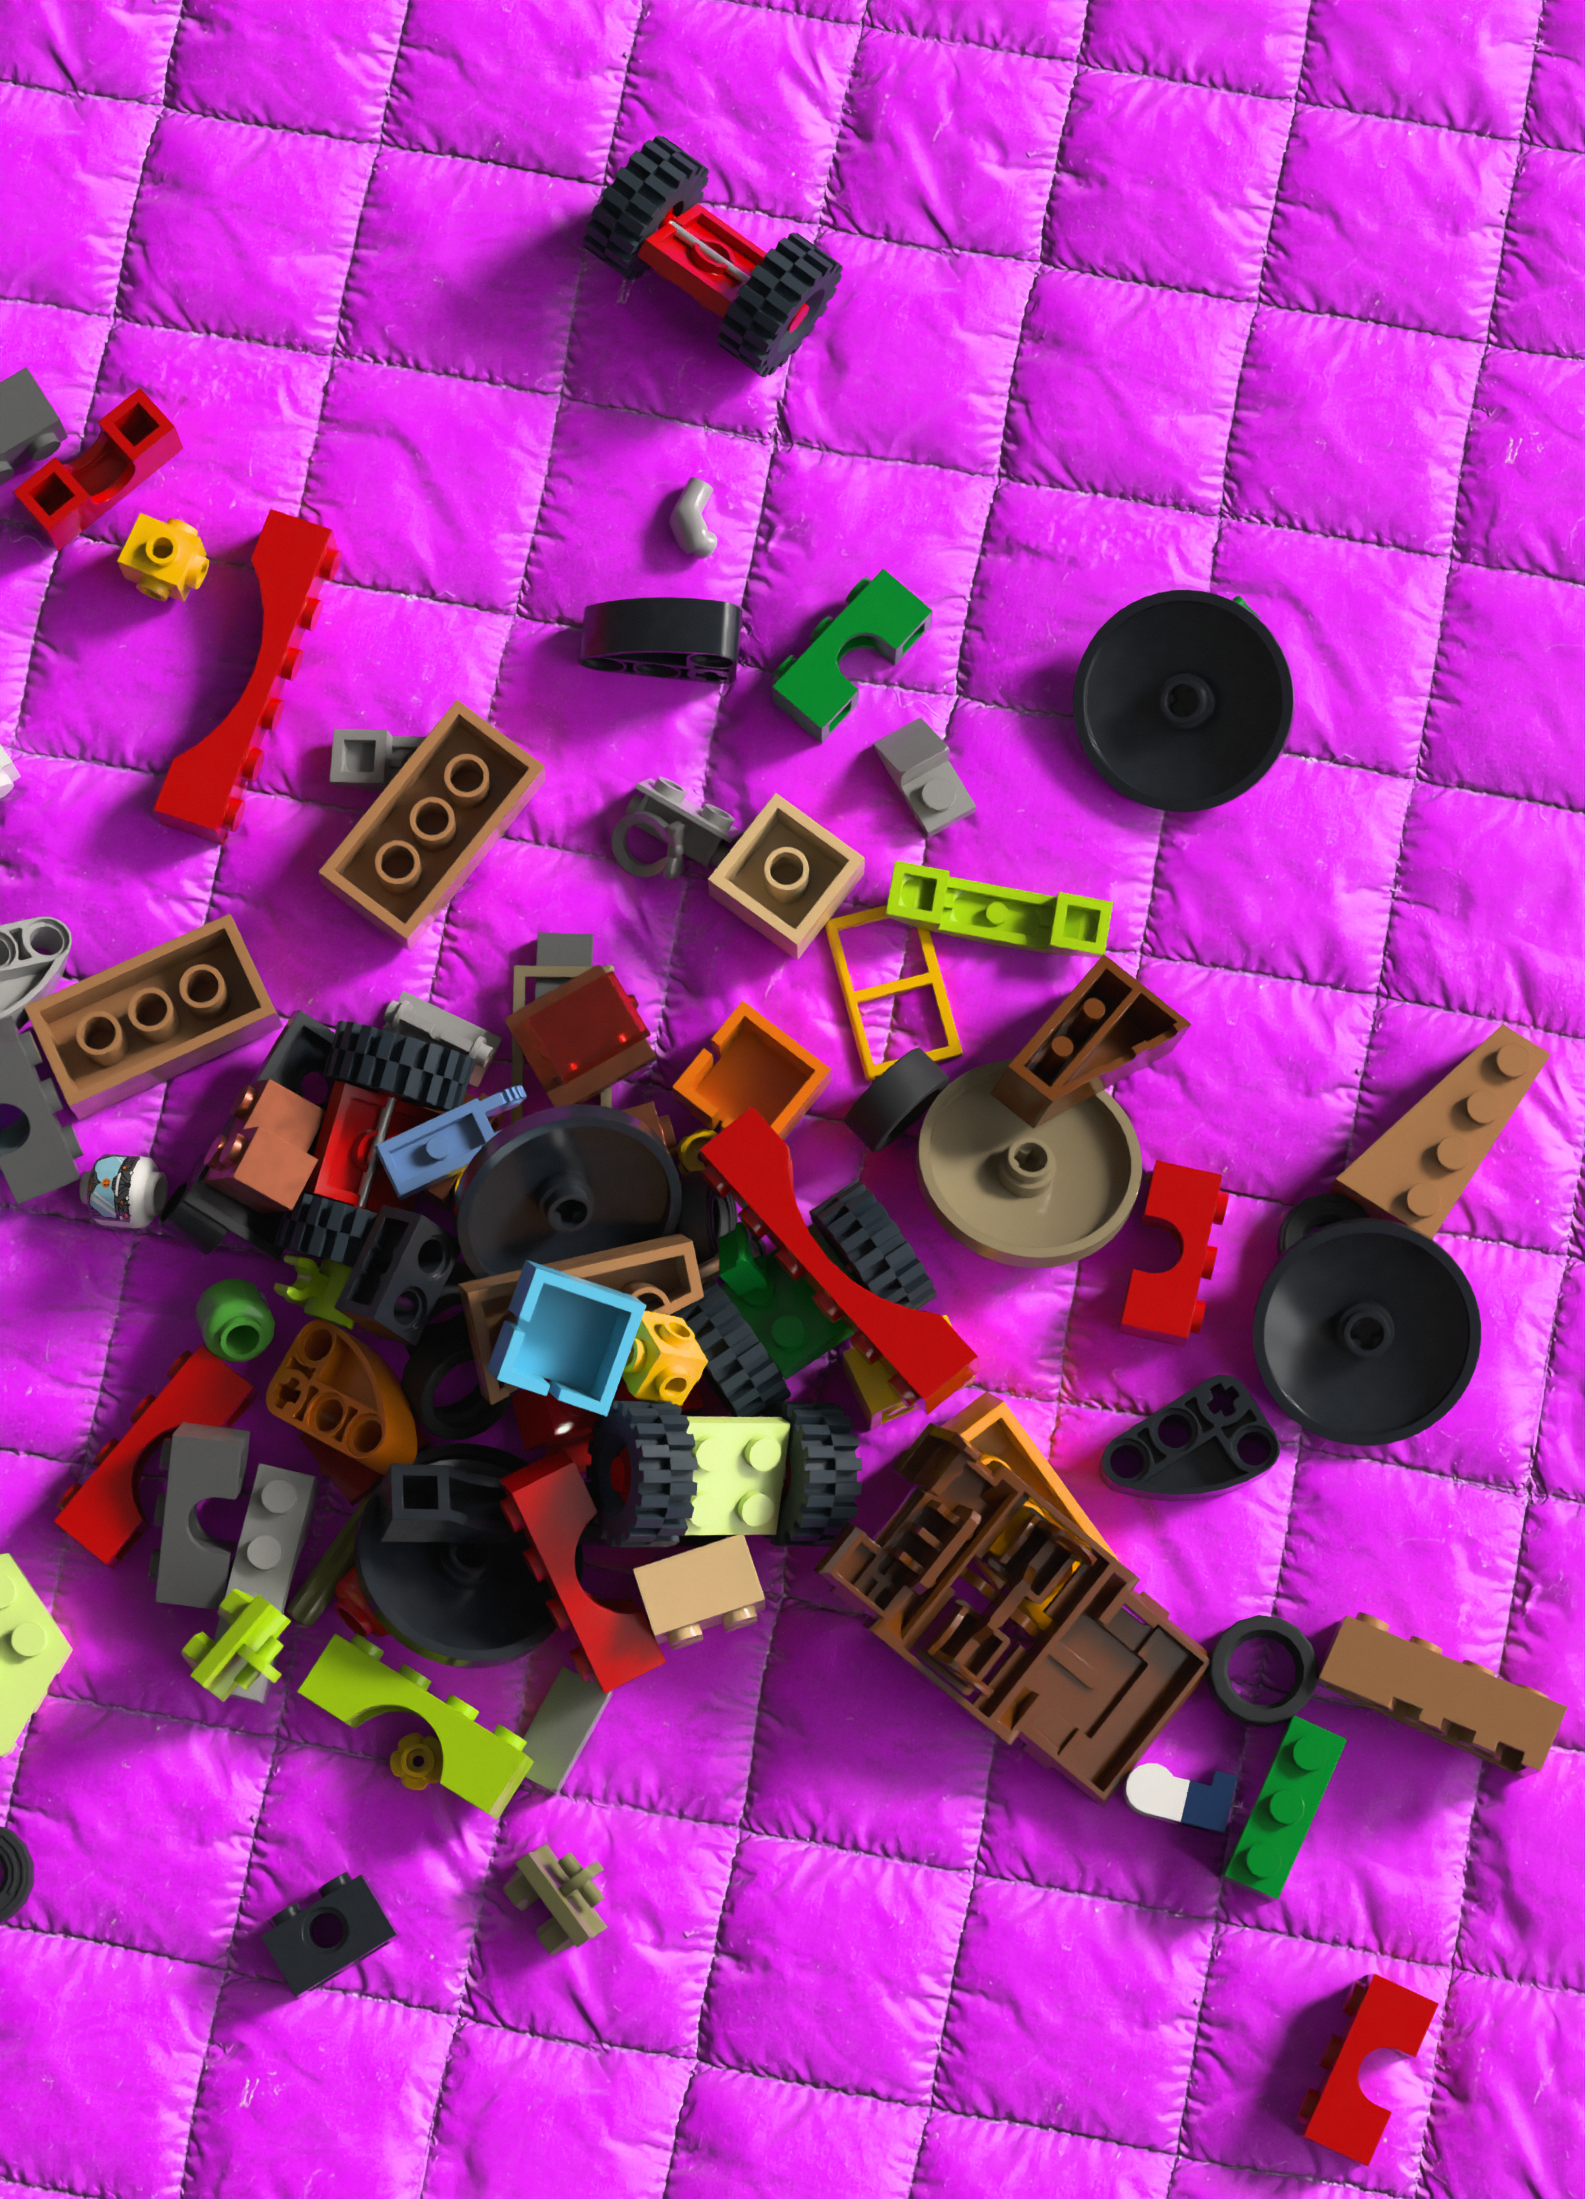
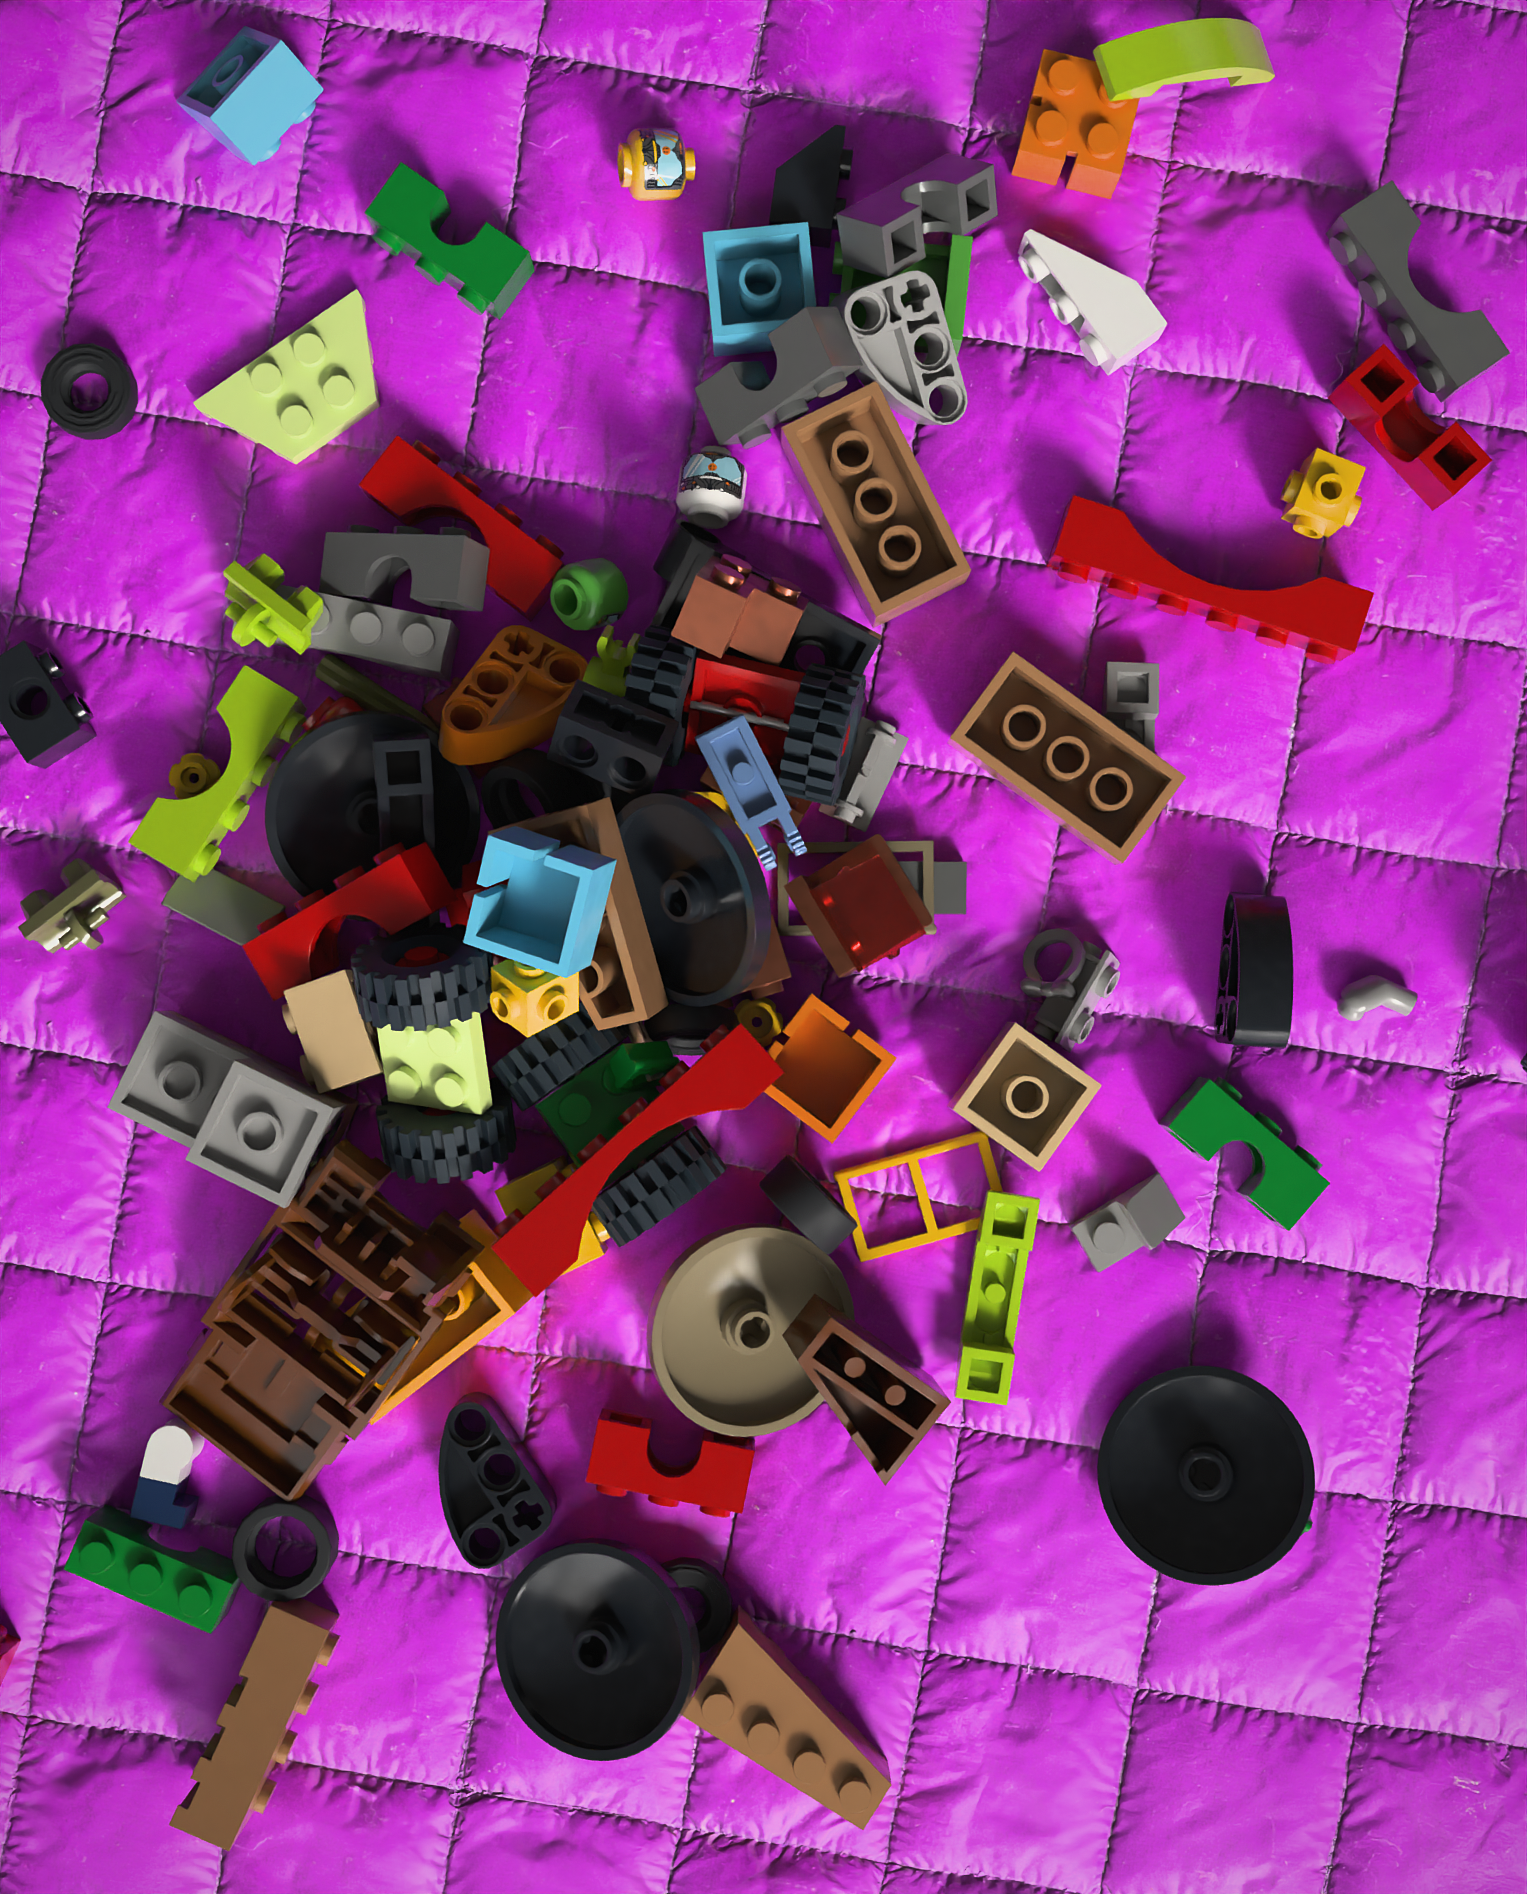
camera: 85 degrees right, 10 degrees up
none -> light grey piece [107,1011,359,1208]

